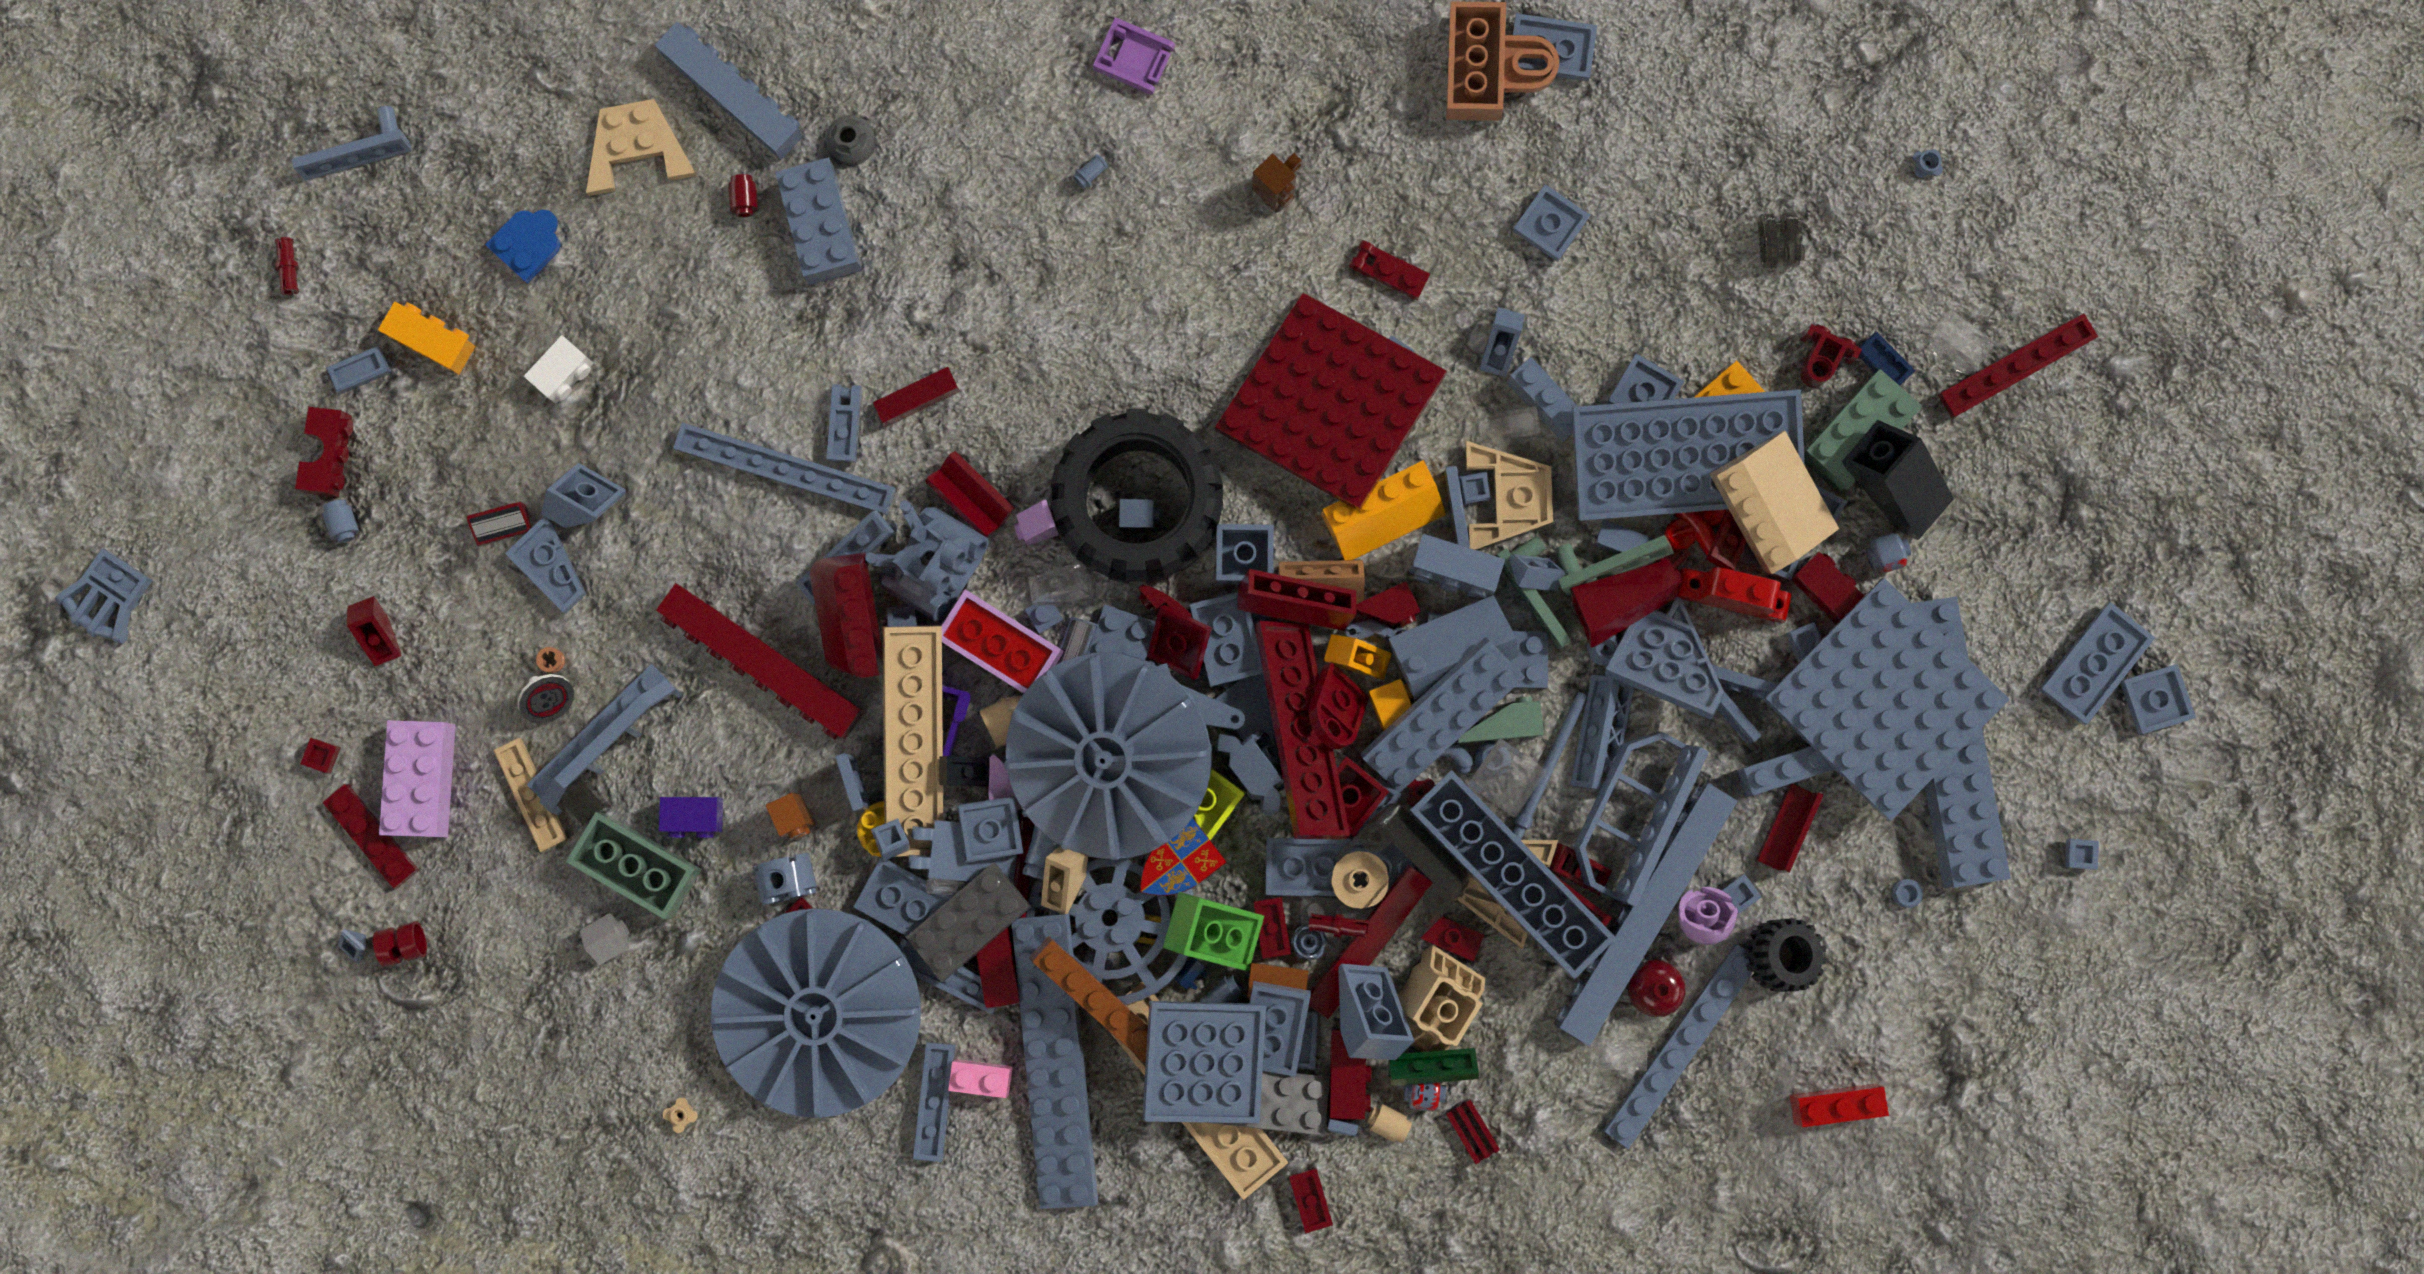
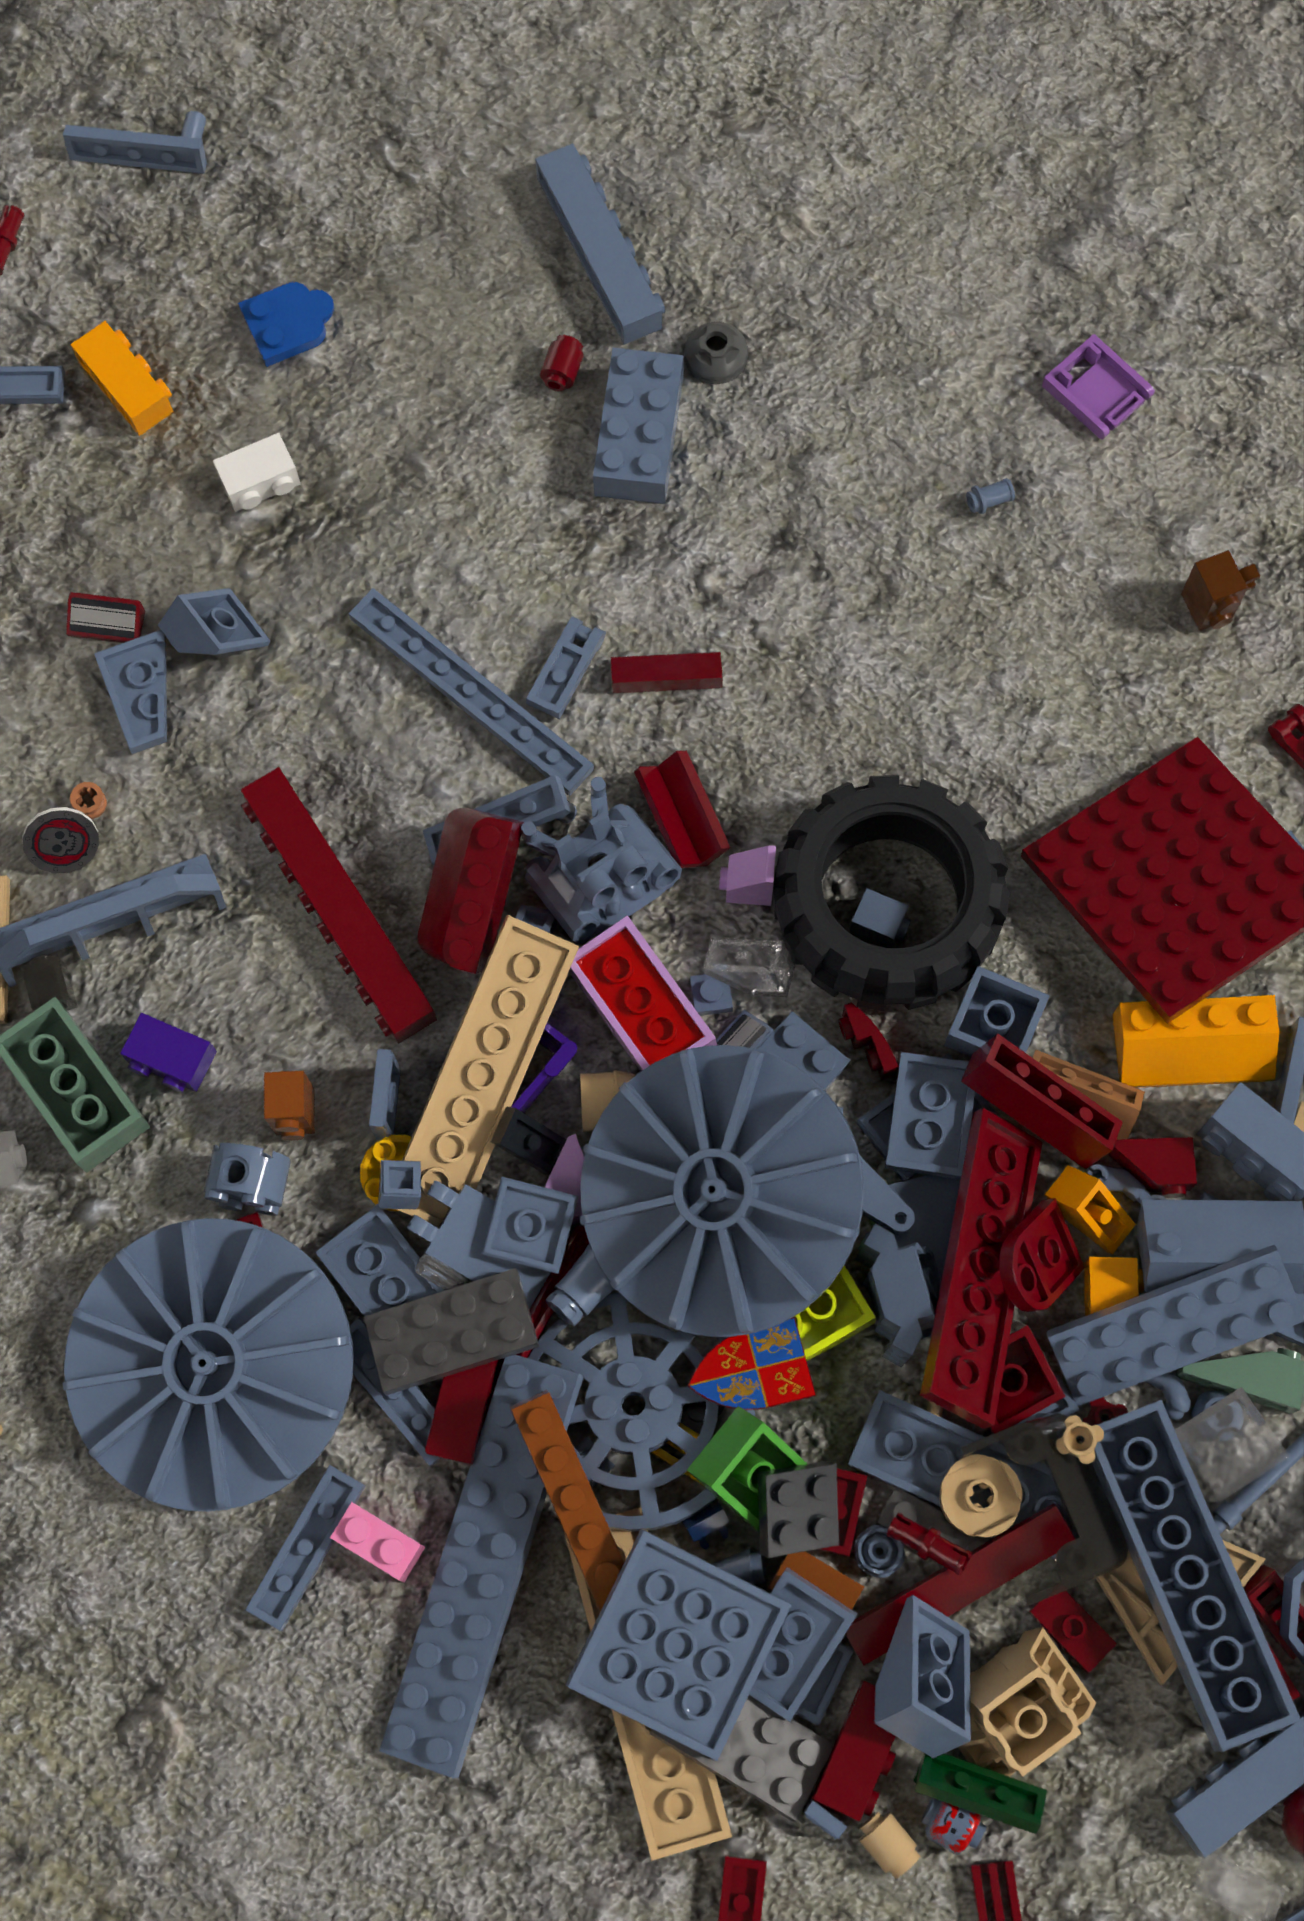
camera: 25 degrees right, 10 degrees down
tan wing [586,99,697,196] -> none
tan slope [1041,845,1088,914] -> none
dark red tile [1147,605,1212,680] -> none
none -> black plate [757,1461,839,1558]
none -> tan plate [1056,1415,1104,1464]

